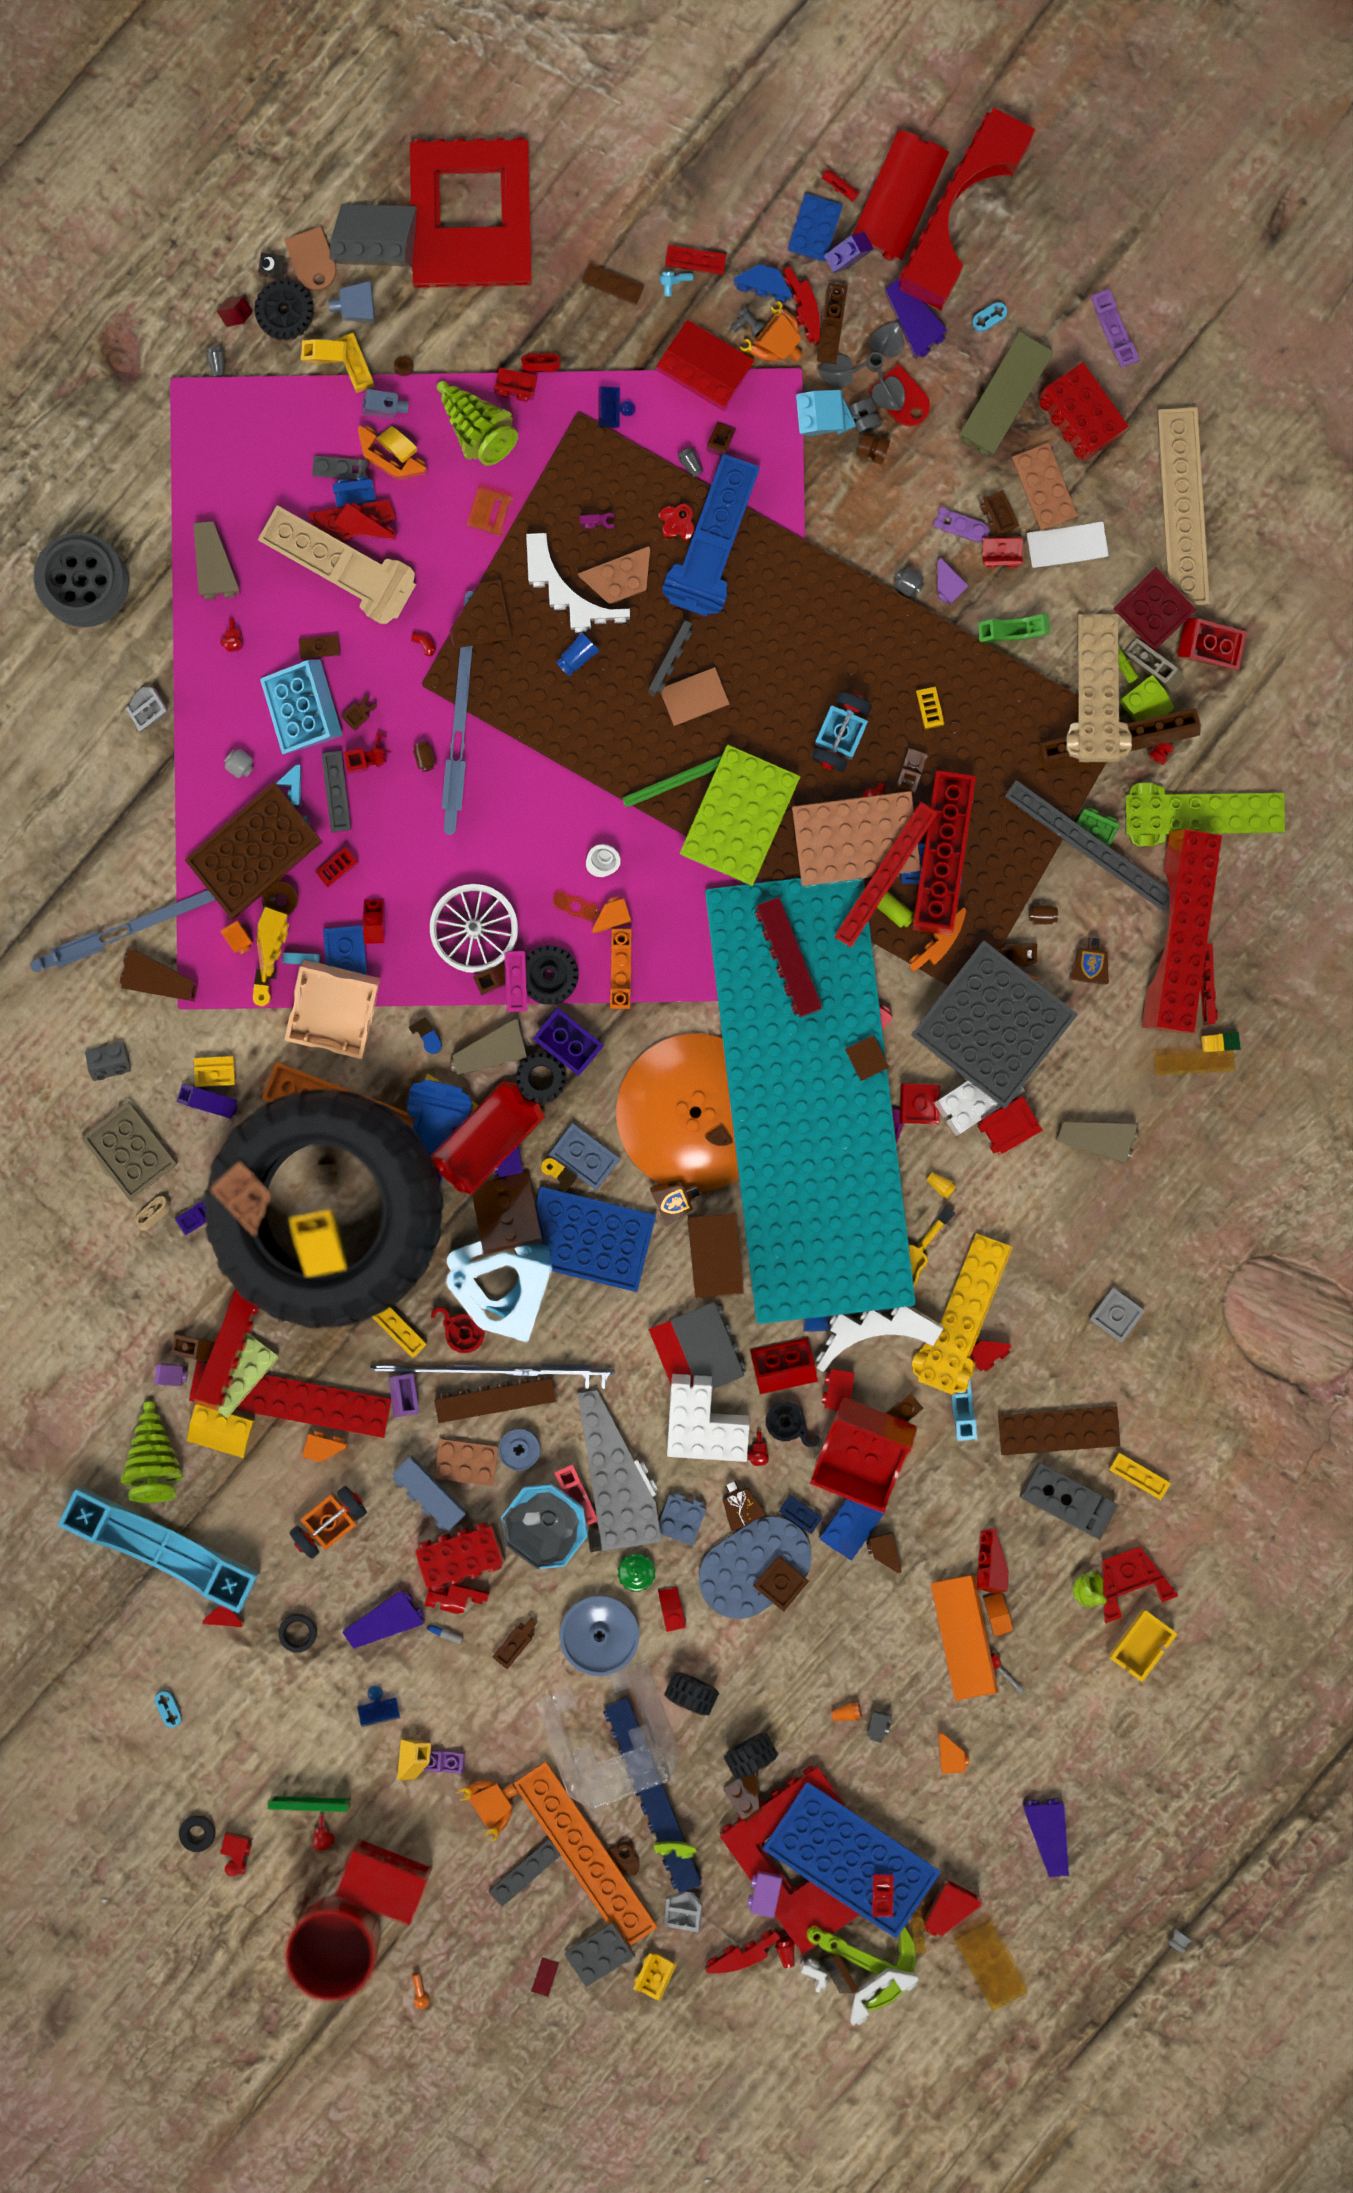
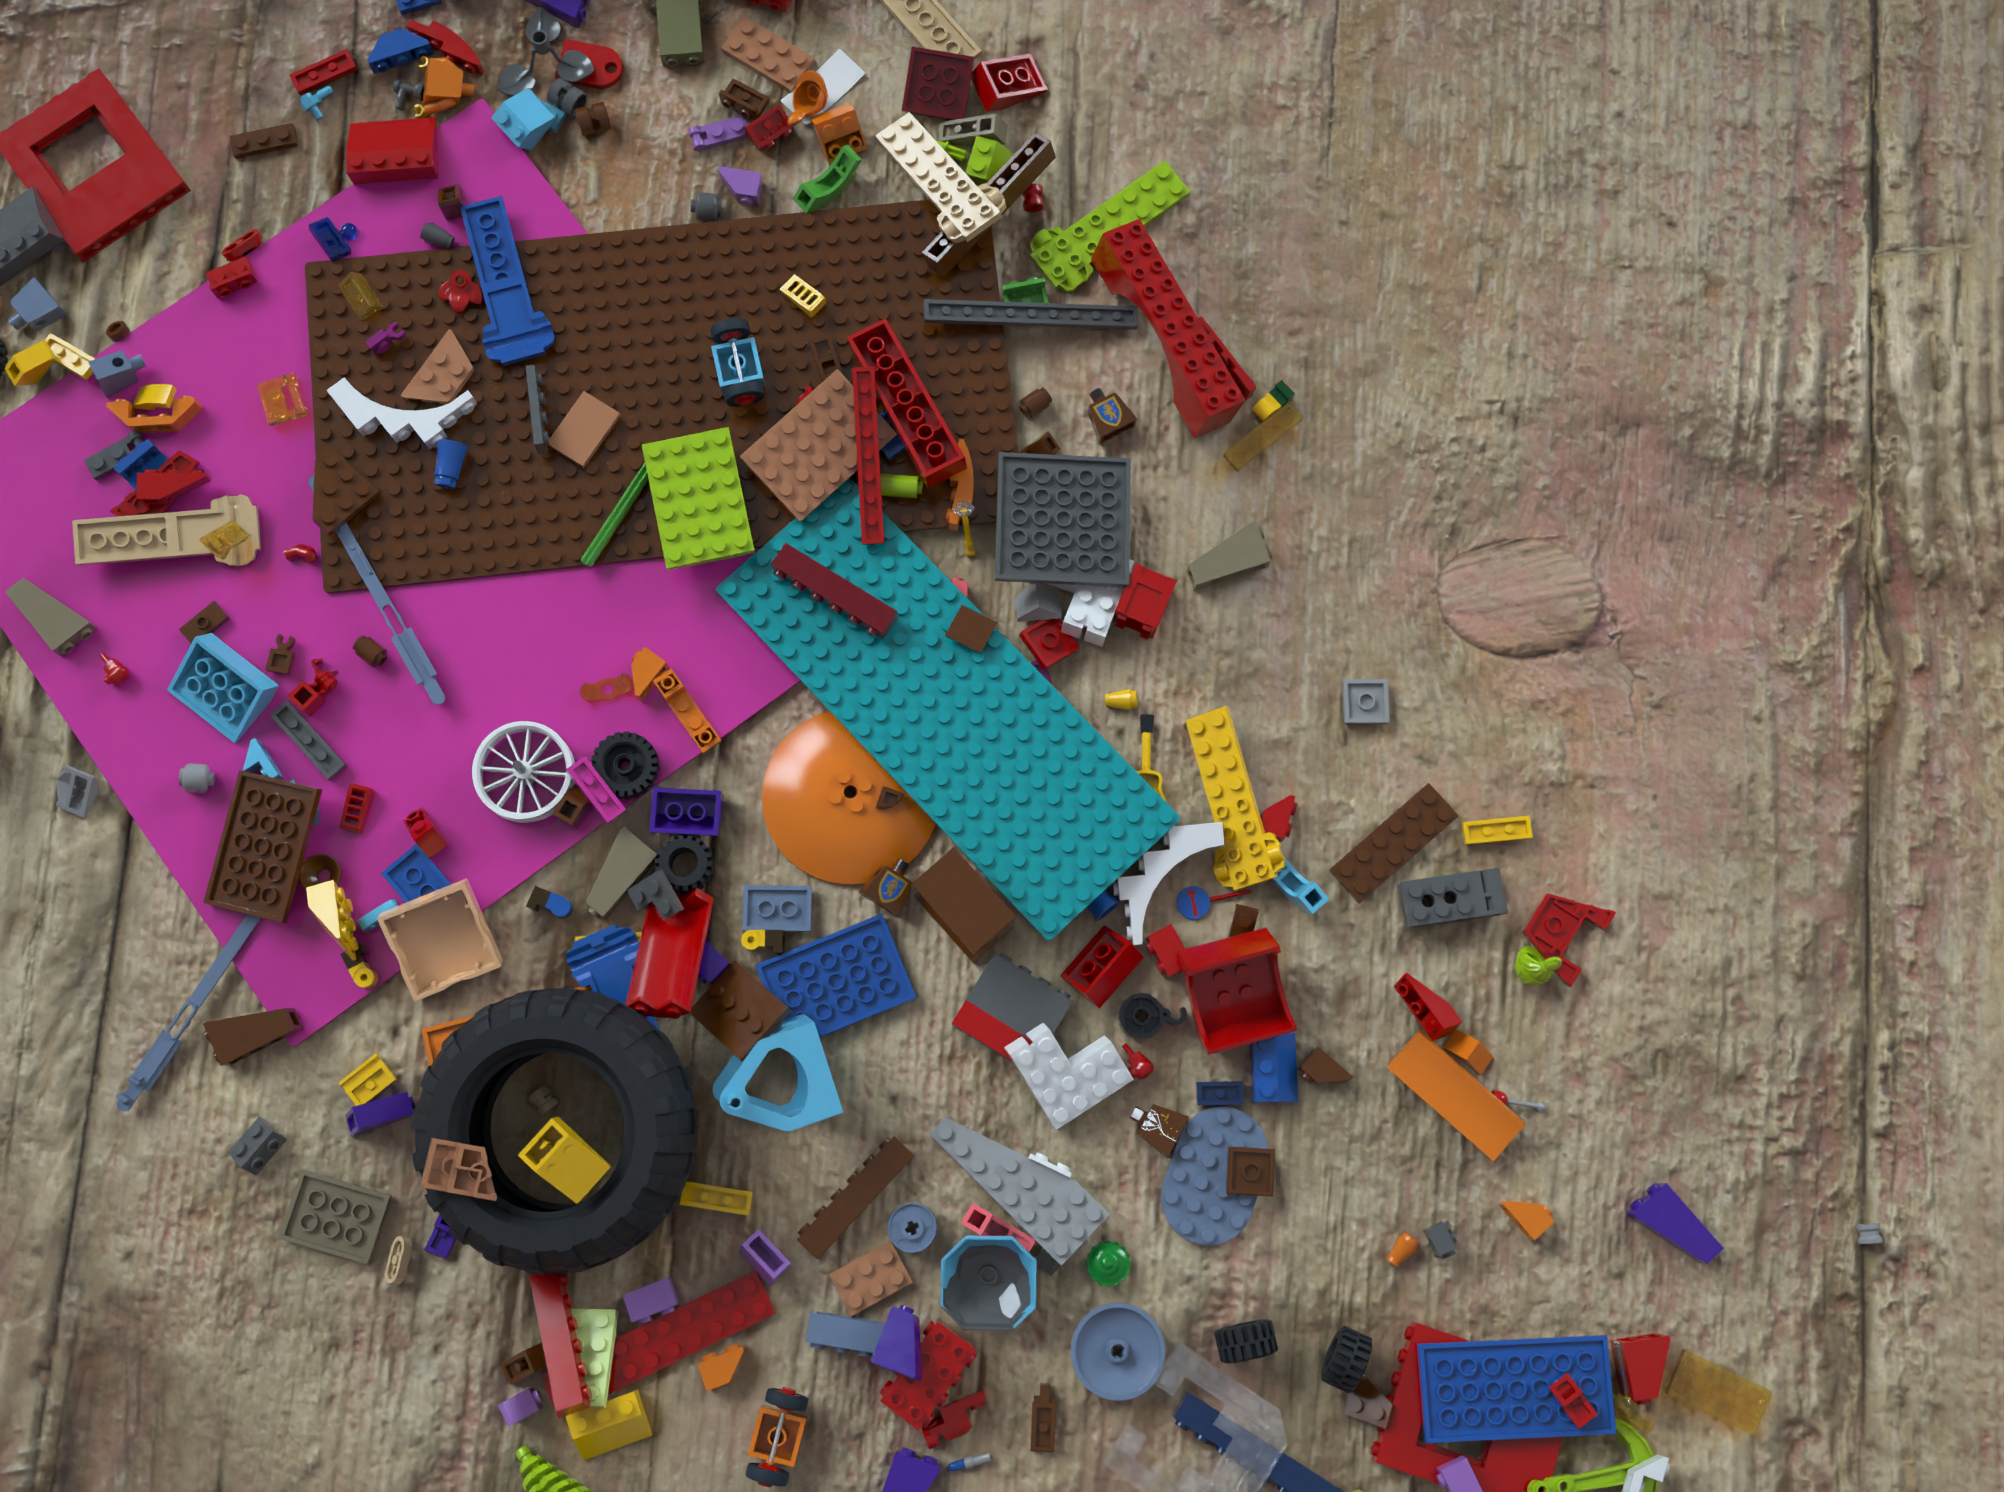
camera: 40 degrees left, 10 degrees down
orange slope [220,921,253,955] -> none
sand blue piece [370,1364,615,1389] -> none
red piece [431,1307,485,1353] -> none
lime plant [436,381,518,466] -> none
white piece [586,843,621,877] -> none
red slope [658,1587,686,1632] -> none
sand blue plate [659,1493,706,1546] -> none
reddish brown slope [817,283,848,365] -> none
yellow piece [1108,1608,1177,1682] -> none
none -> clear yellow slope [199,520,249,560]
none -> clear yellow slope [338,272,383,320]
none -> medium lavender brick [622,1277,679,1325]
none -> dark grey plate [627,869,684,921]
none -> orange piece [788,70,829,126]
none -> orange slope [810,103,868,164]
none -> dark purple slope [870,1305,922,1382]
none -> piece [953,501,975,557]
none -> light grey slope [1015,583,1061,622]
none -> blue piece [1177,886,1252,919]

